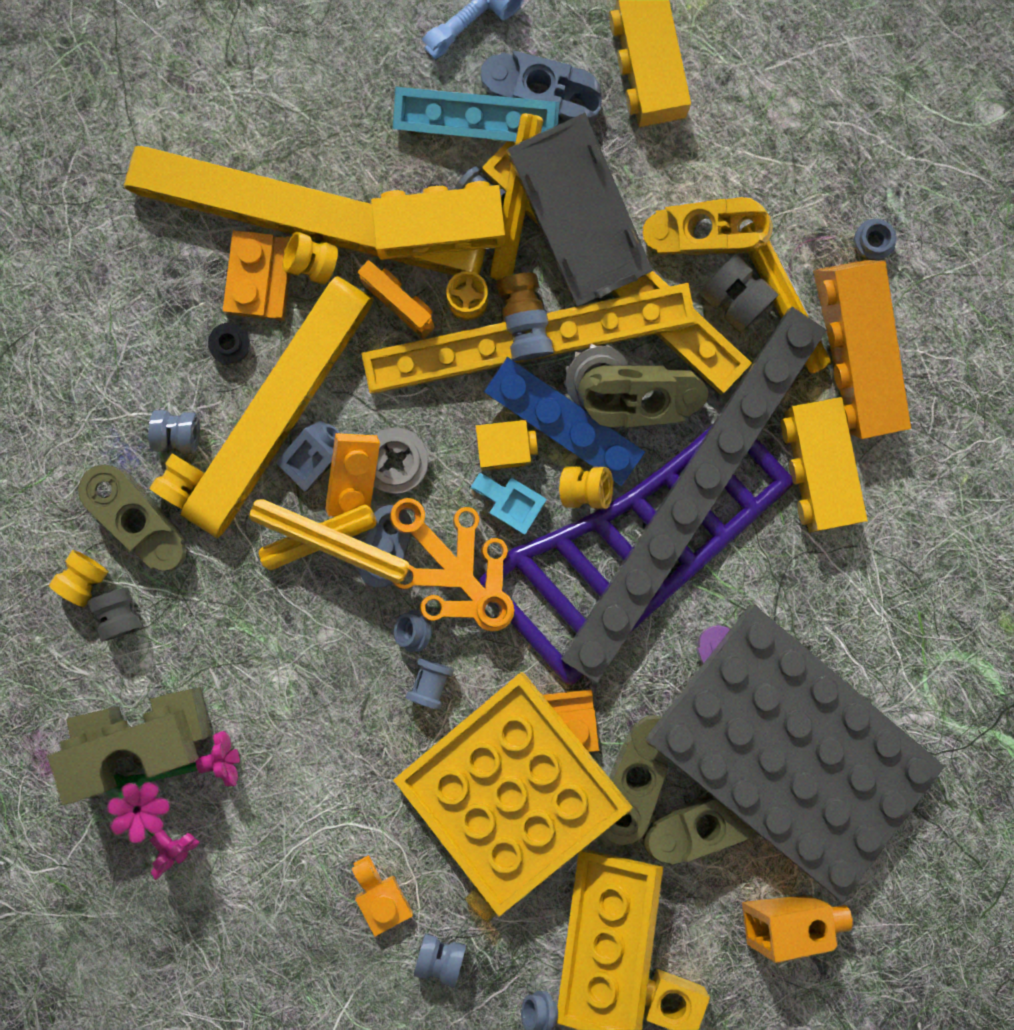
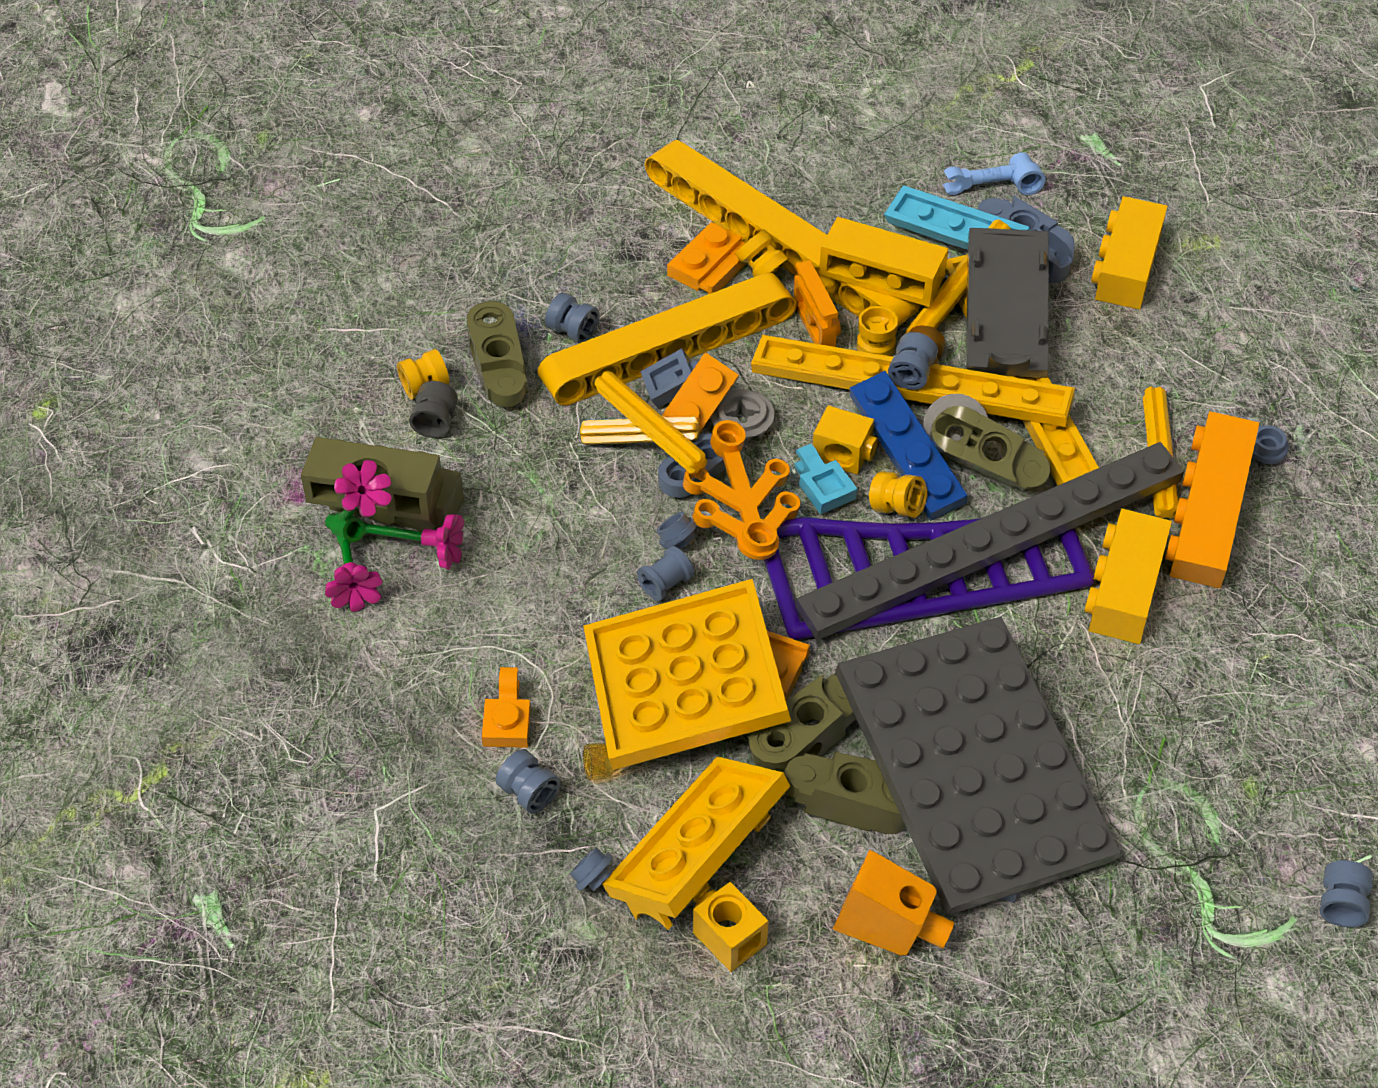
camera: 30 degrees right, 35 degrees down
yellow wheel [149,453,204,509] -> none
black plate [208,323,250,365] -> none
yellow piece [642,197,773,255] -> none
dark grey wheel [699,254,779,334] -> none

